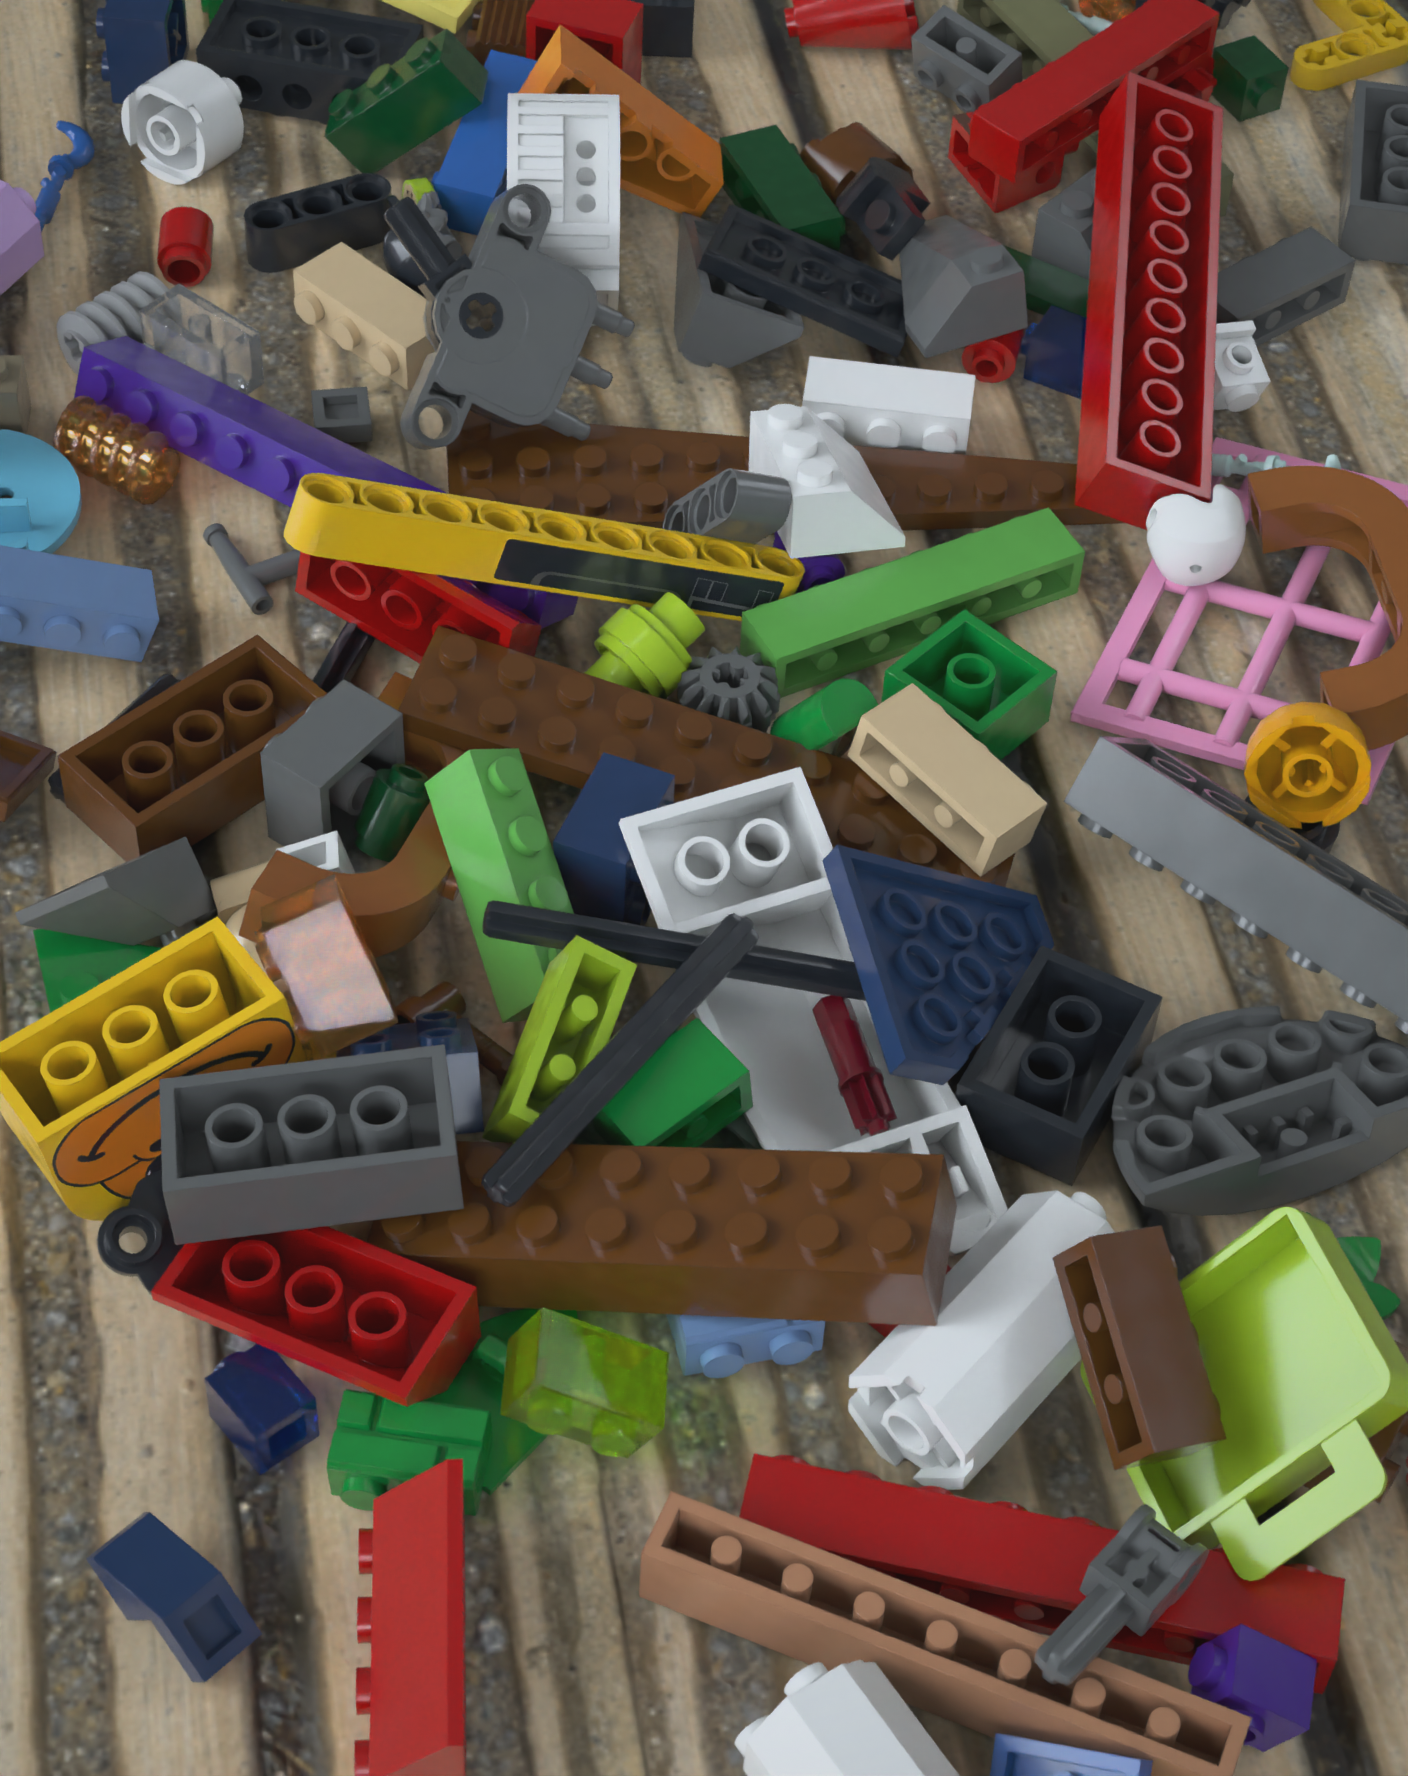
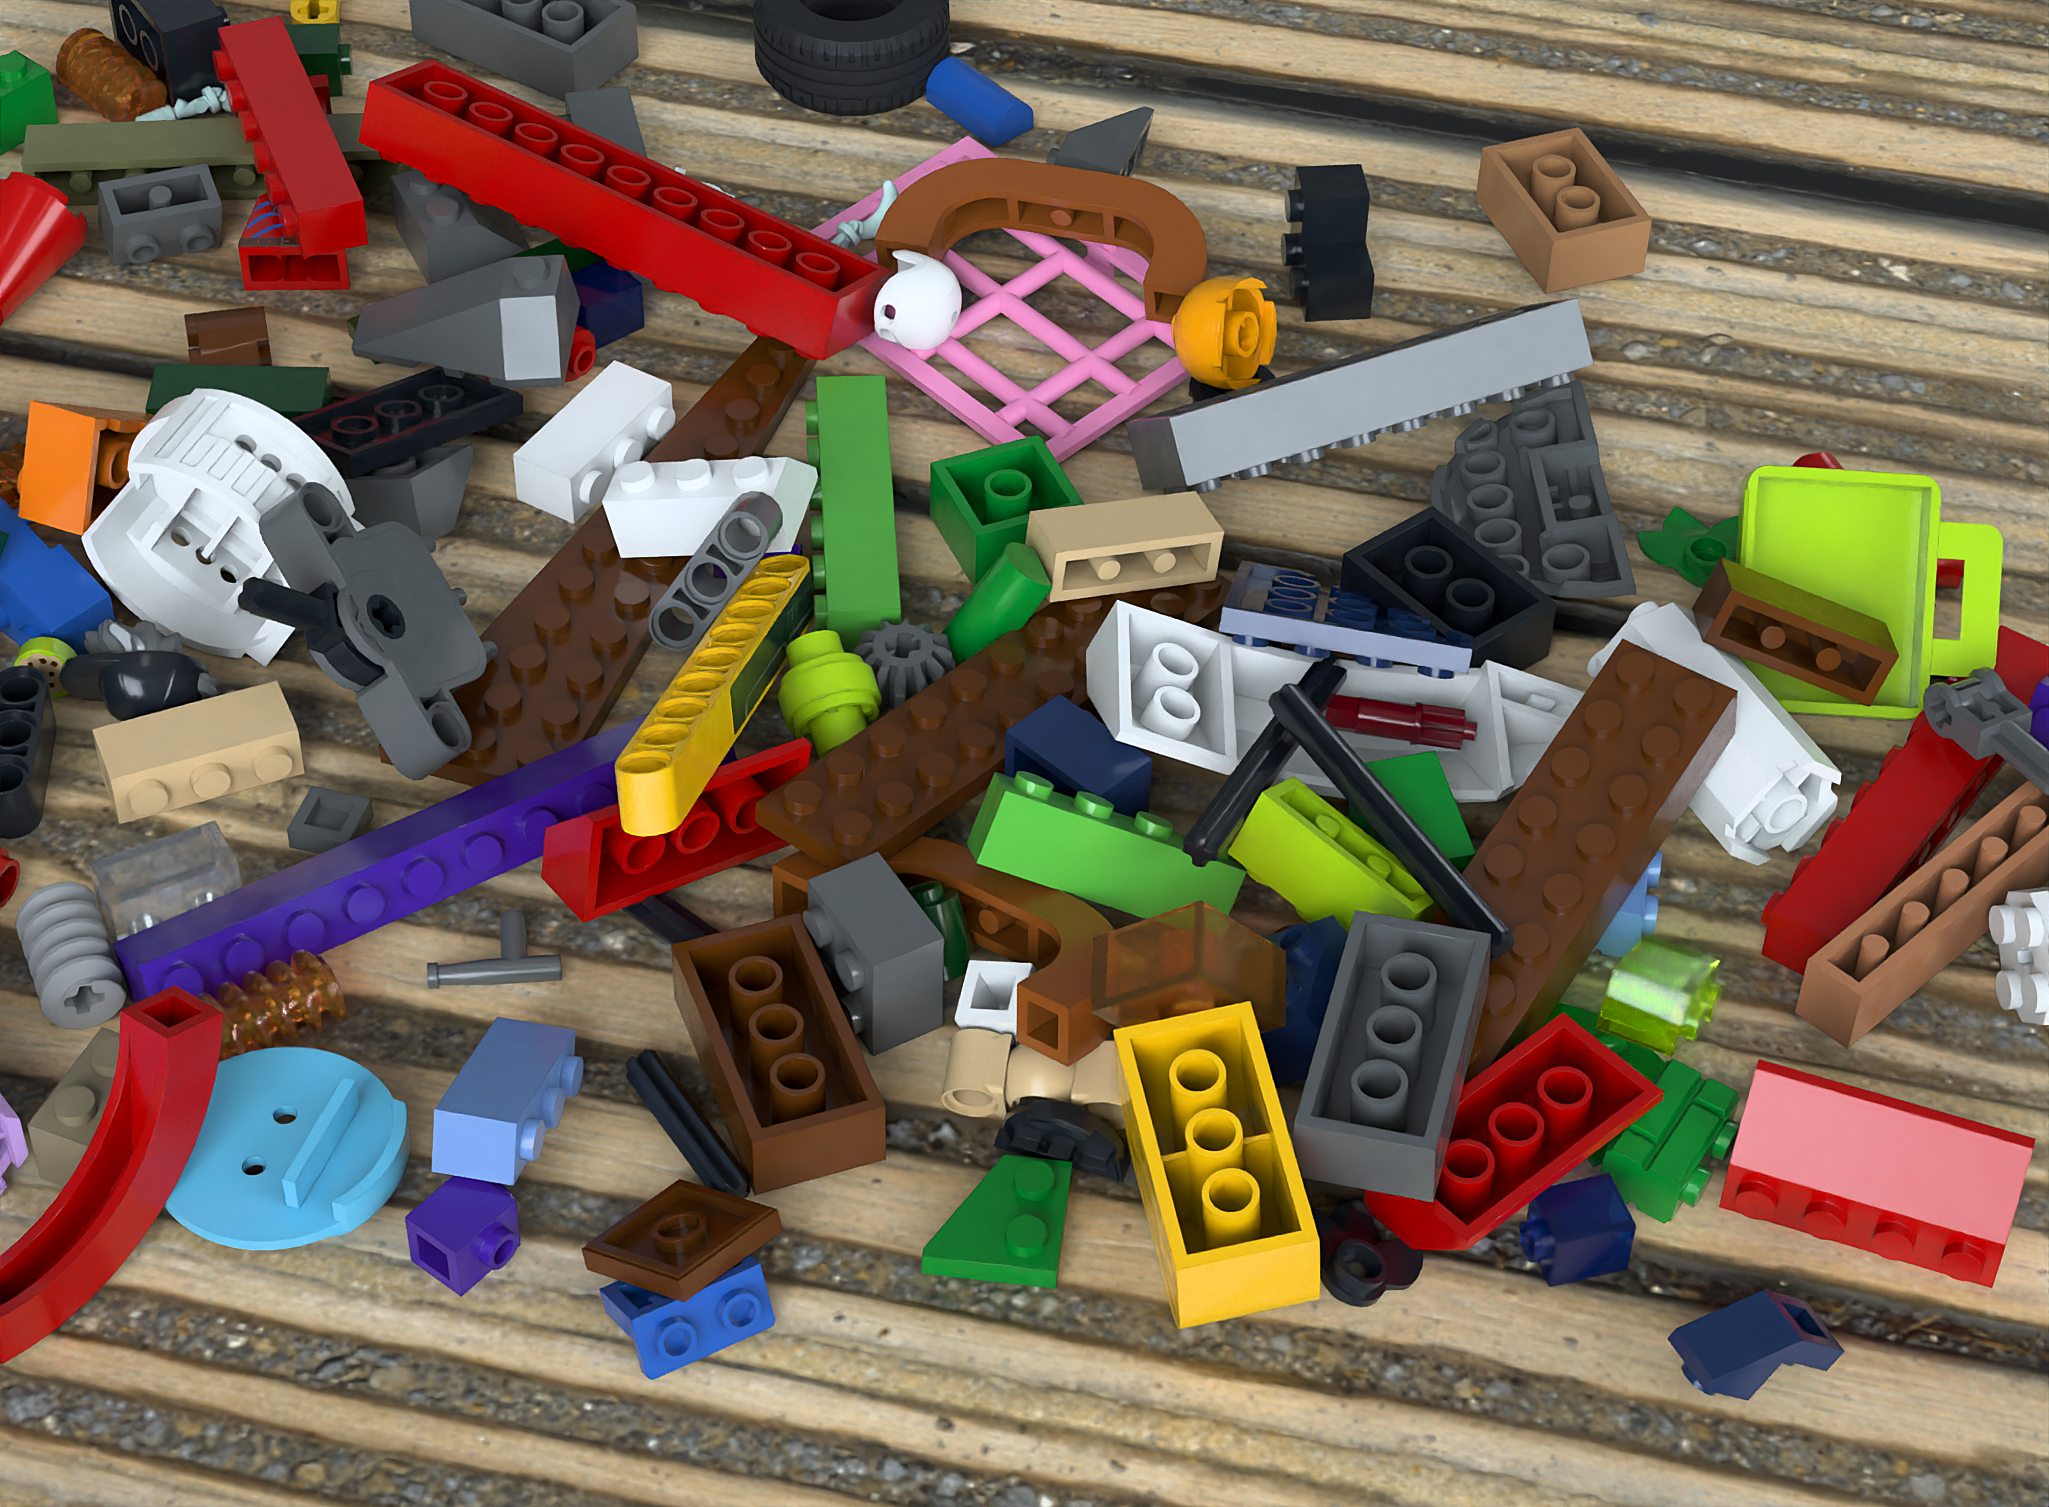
camera: 65 degrees left, 5 degrees down
dark grey slope [15,837,217,946] -> none
black brick [836,157,930,261] -> none

